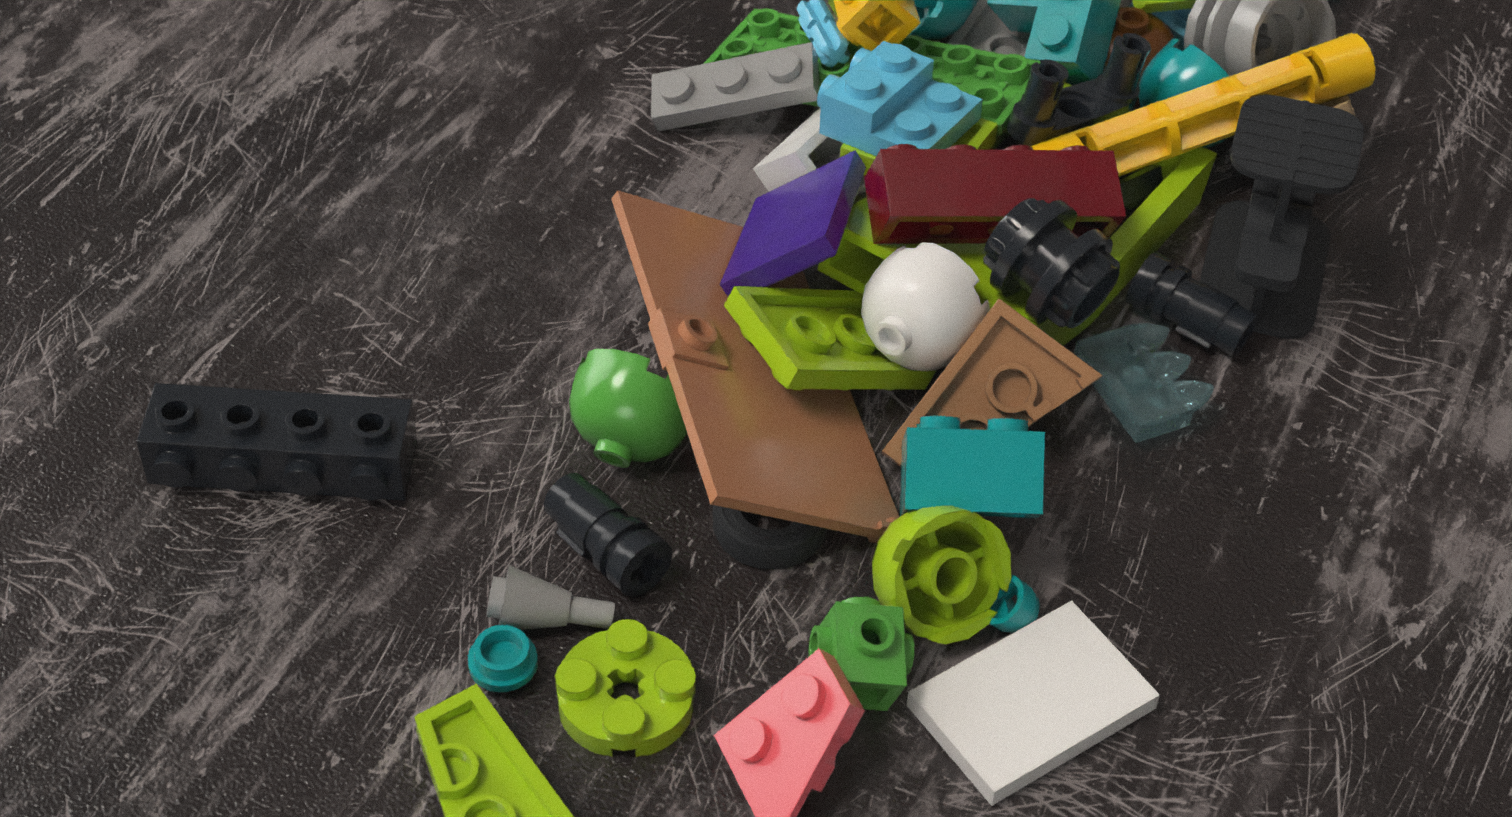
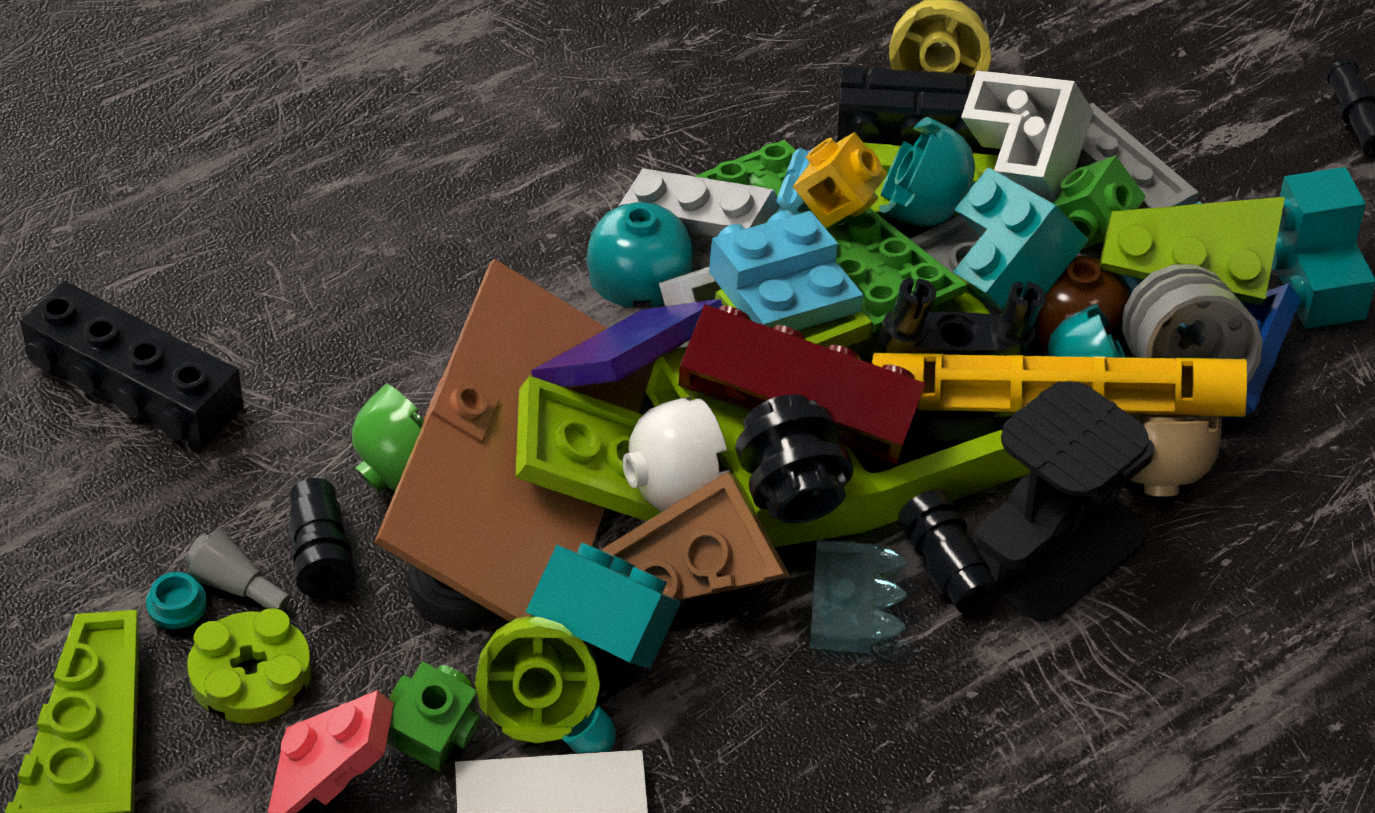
camera: 30 degrees right, 0 degrees up
none -> teal cylinder [586,202,694,308]

